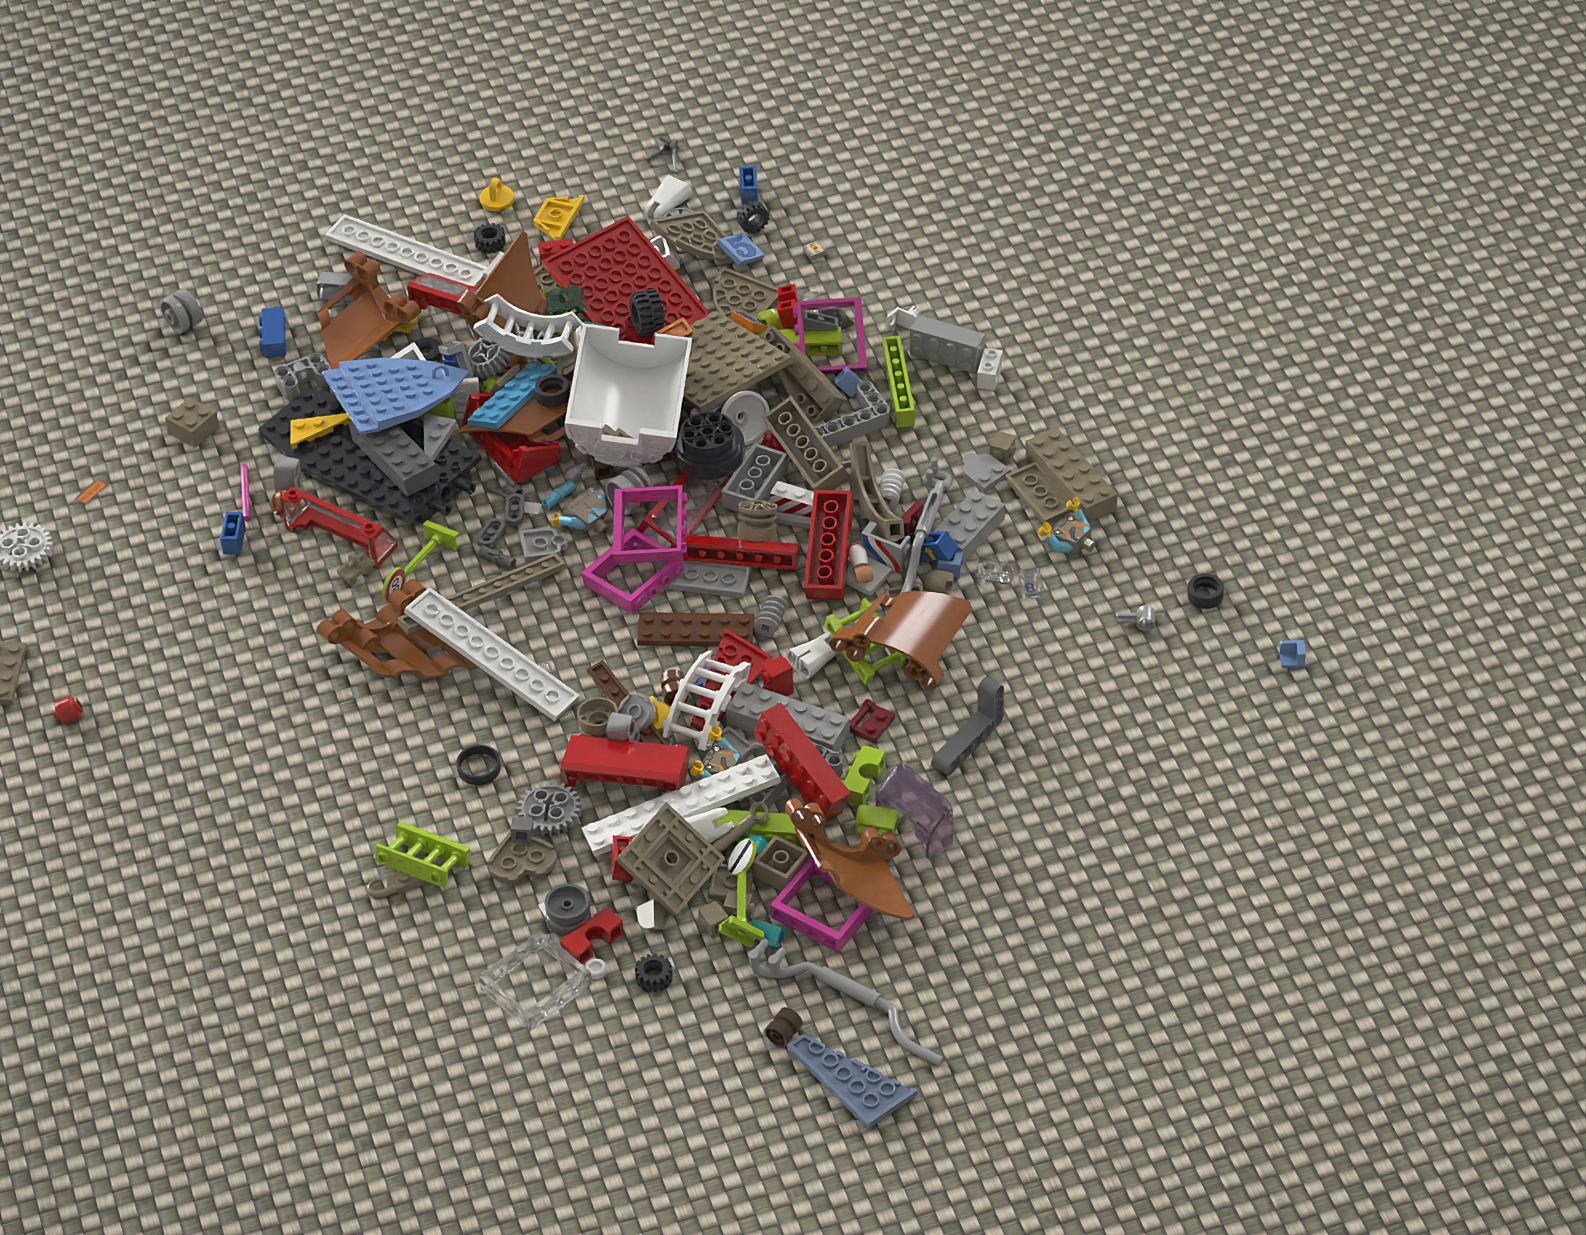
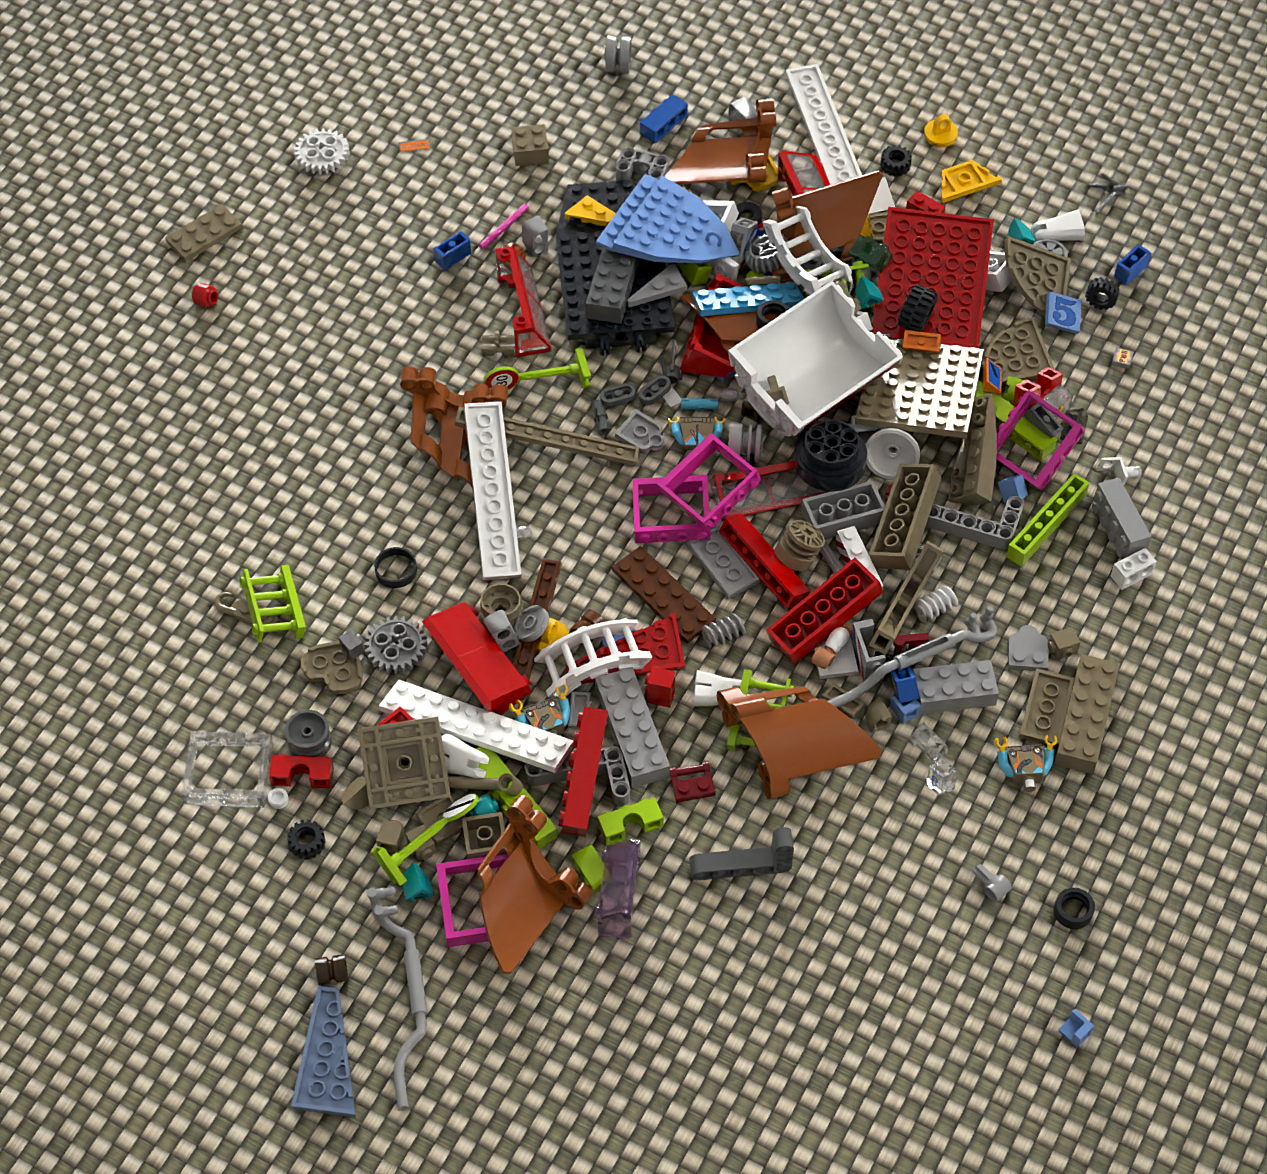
camera: 45 degrees right, 10 degrees up
none -> teal brick [1008,218,1036,244]

